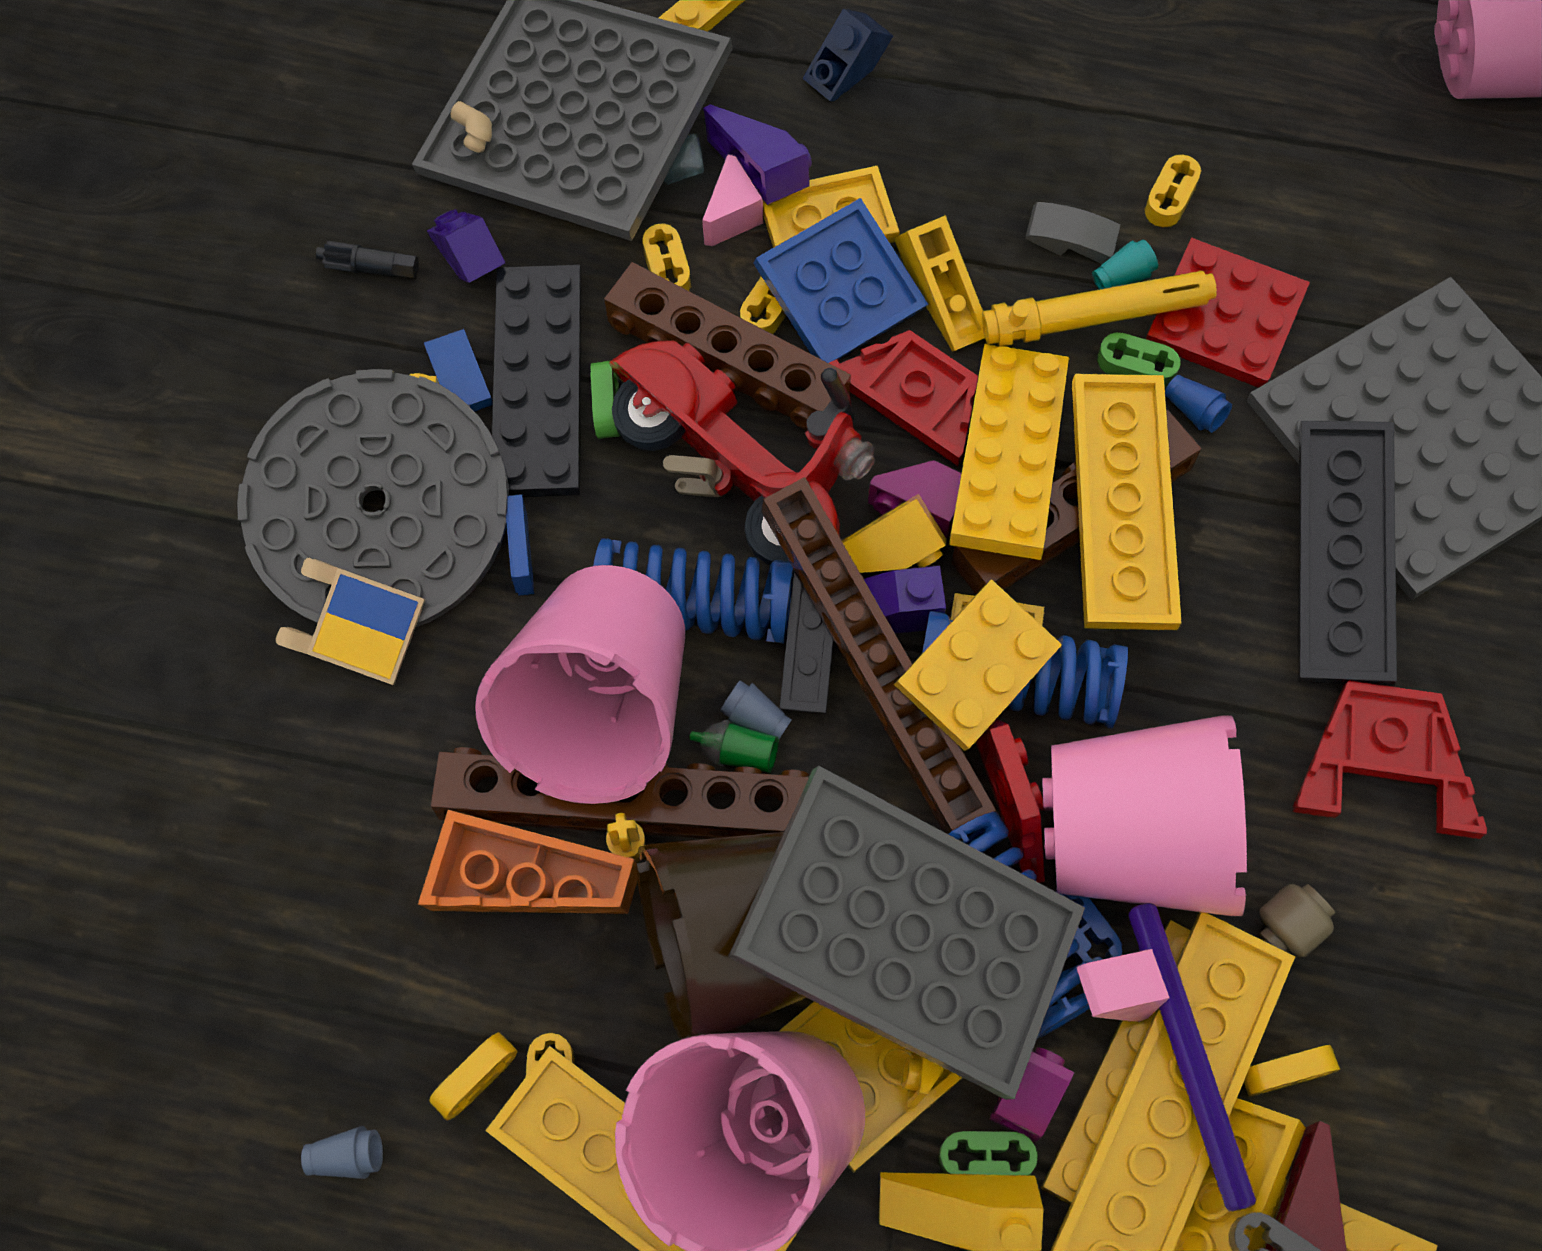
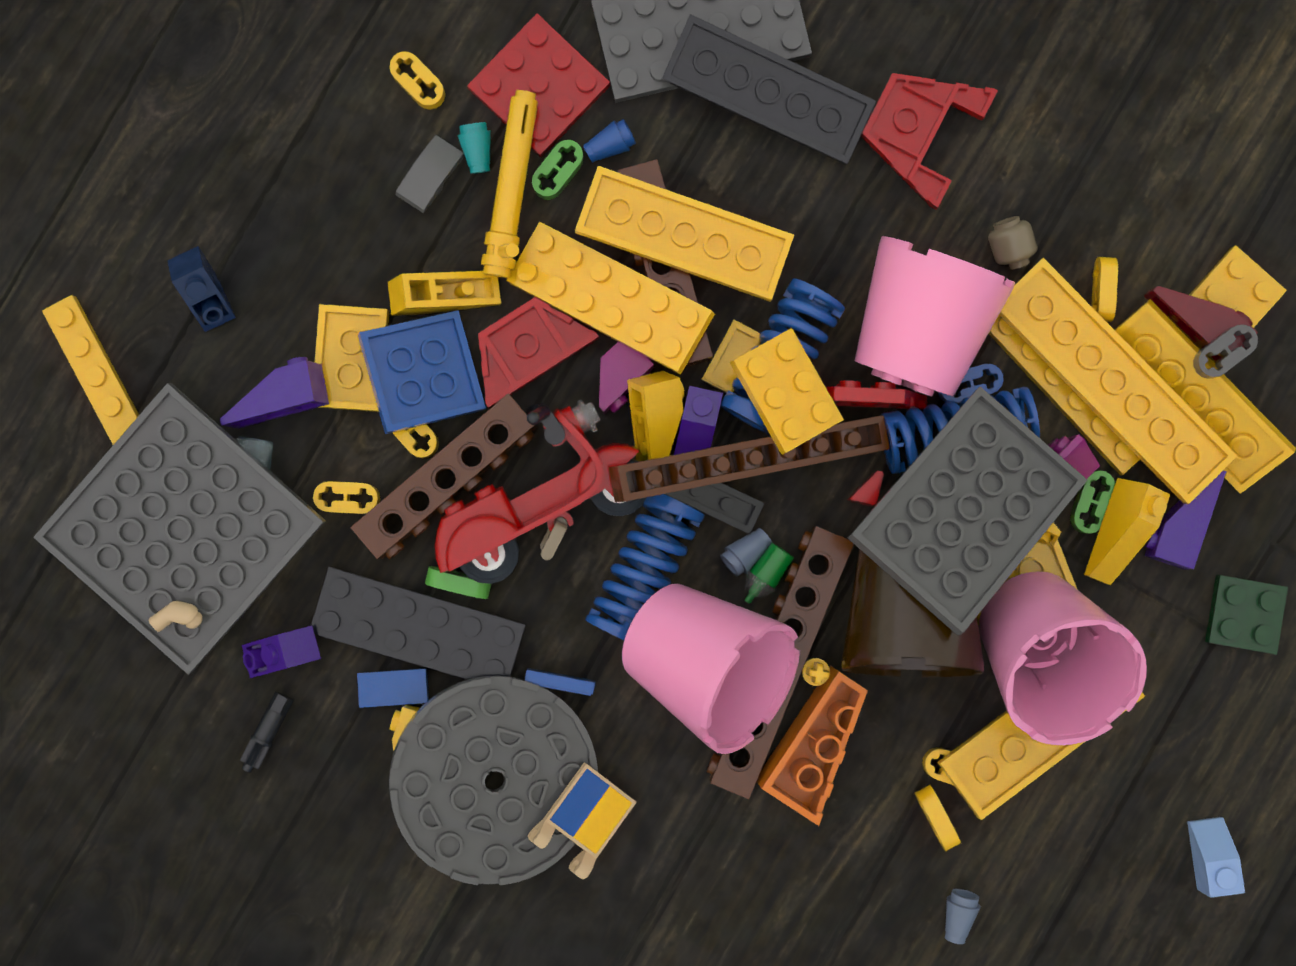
camera: 70 degrees left, 20 degrees up
bright pink slope [702,155,763,246] -> none
bright pink slope [1076,949,1169,1022] -> none
dark purple axle [1129,903,1256,1211] -> none

